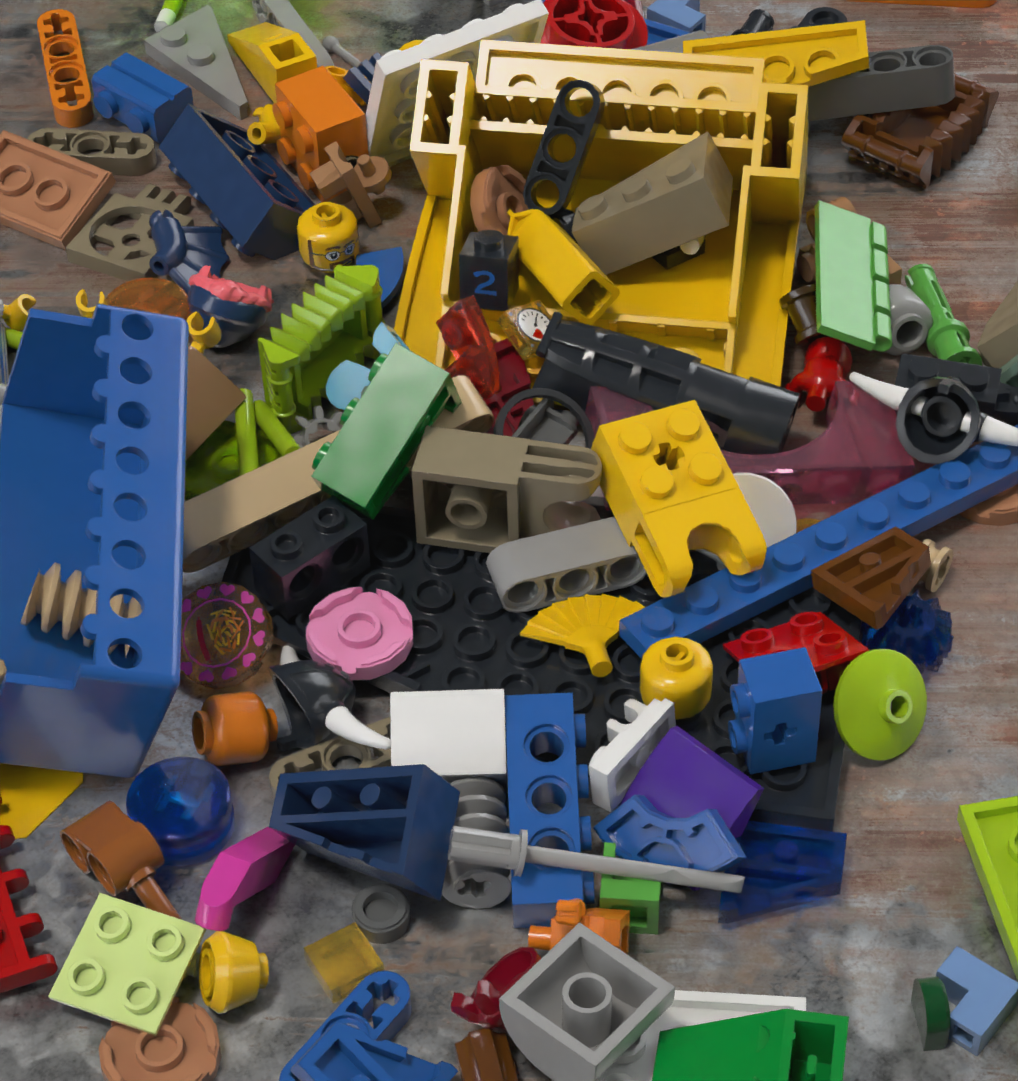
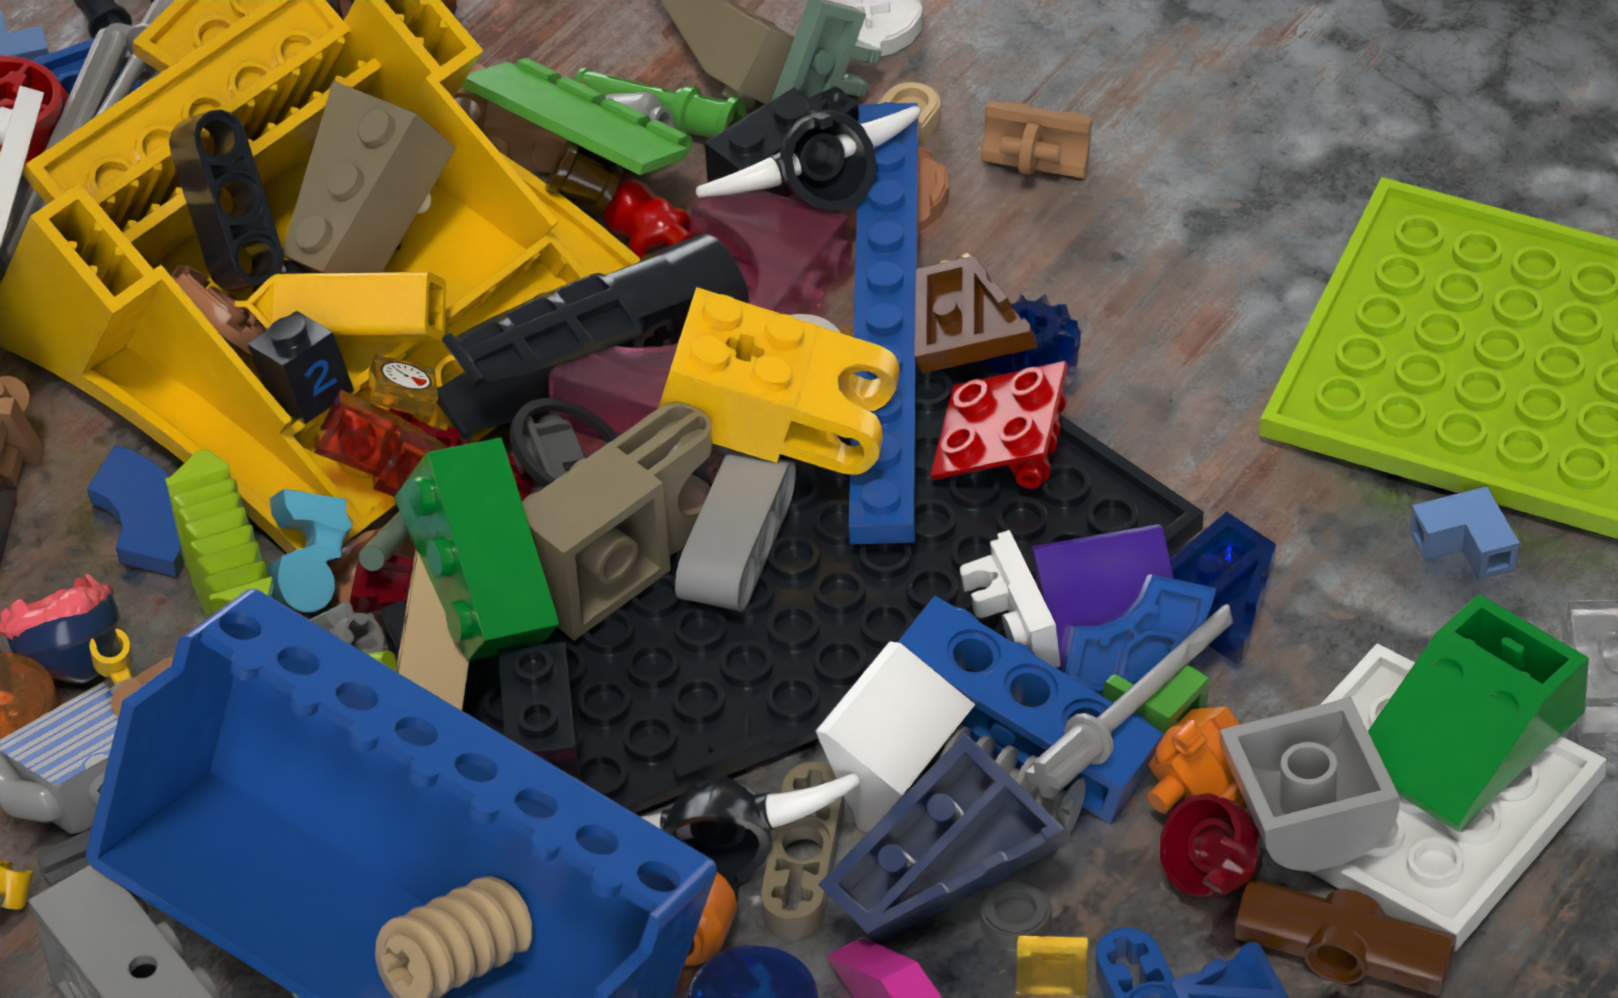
camera: 55 degrees left, 0 degrees up
yellow head [297,202,360,273] -> none
bright pink tile [306,587,413,680] -> none
yellow hand [520,594,645,677] -> none
yellow head [640,637,713,720] -> none
blue brick [728,647,823,774] -> none
lime dish [833,649,927,760] -> none
dark green tile [911,976,950,1051] -> none

